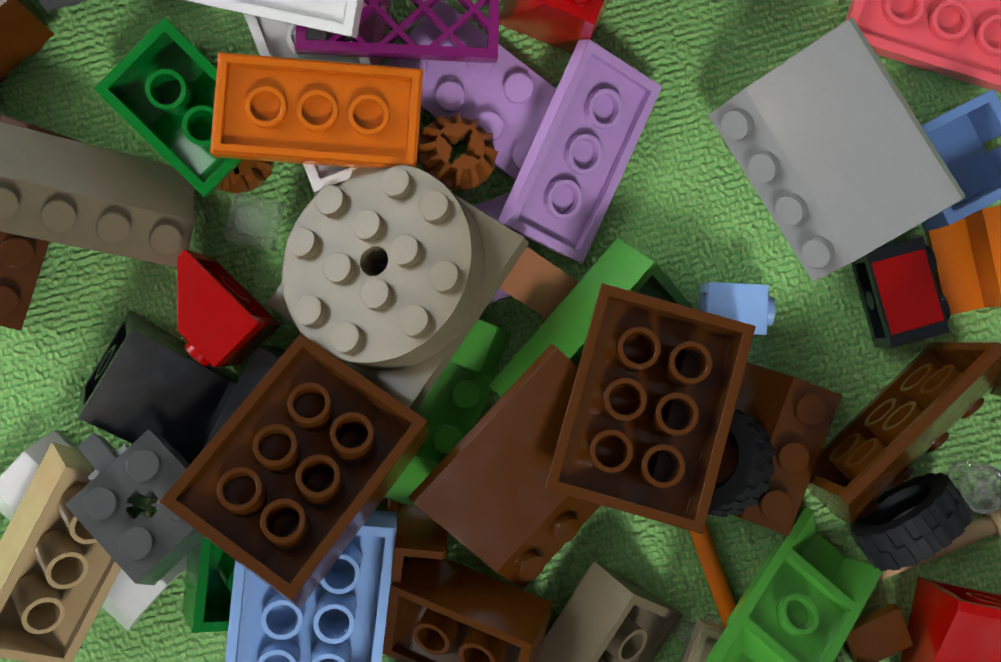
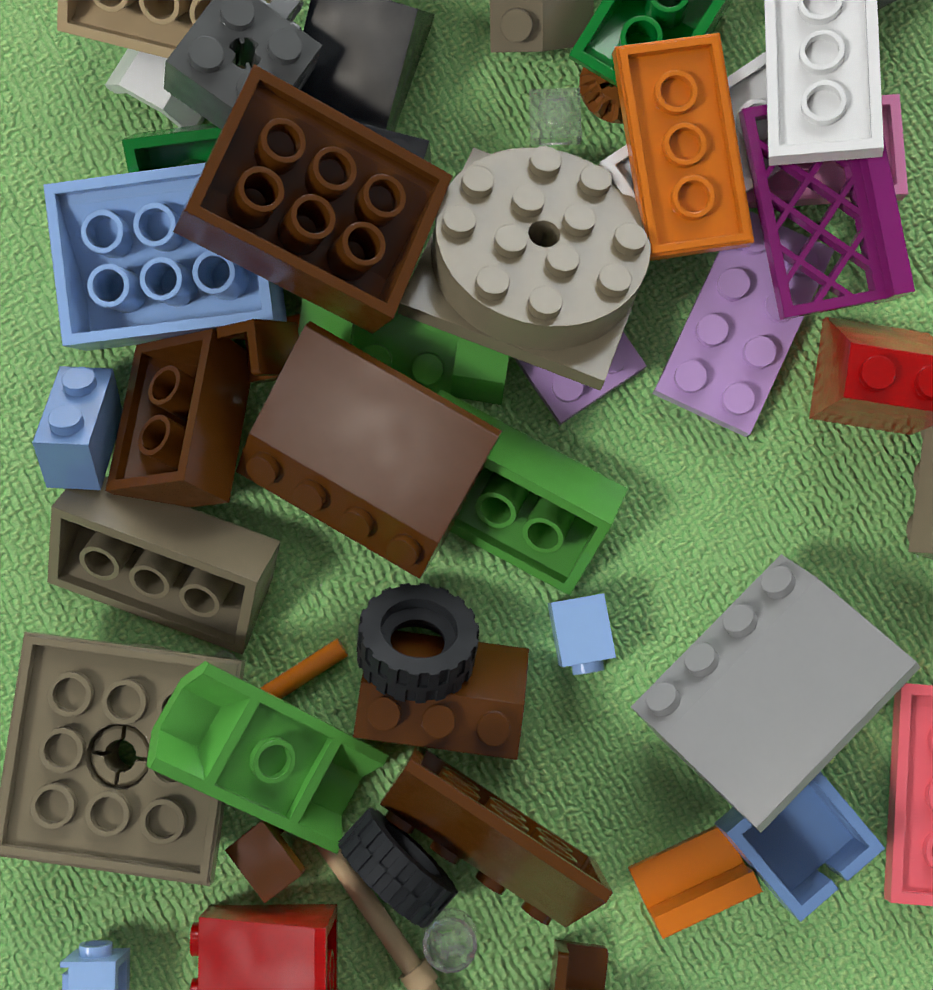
camera: 80 degrees right, 5 degrees down
red slope [177,249,281,367] -> none
dark orange gear [418,112,498,190] -> none
lavender plate [498,39,662,264] -> none
nougat tile [499,247,578,319] -> none
reddish brown slope [545,283,756,534] -> none
brick [851,236,950,348] -> none

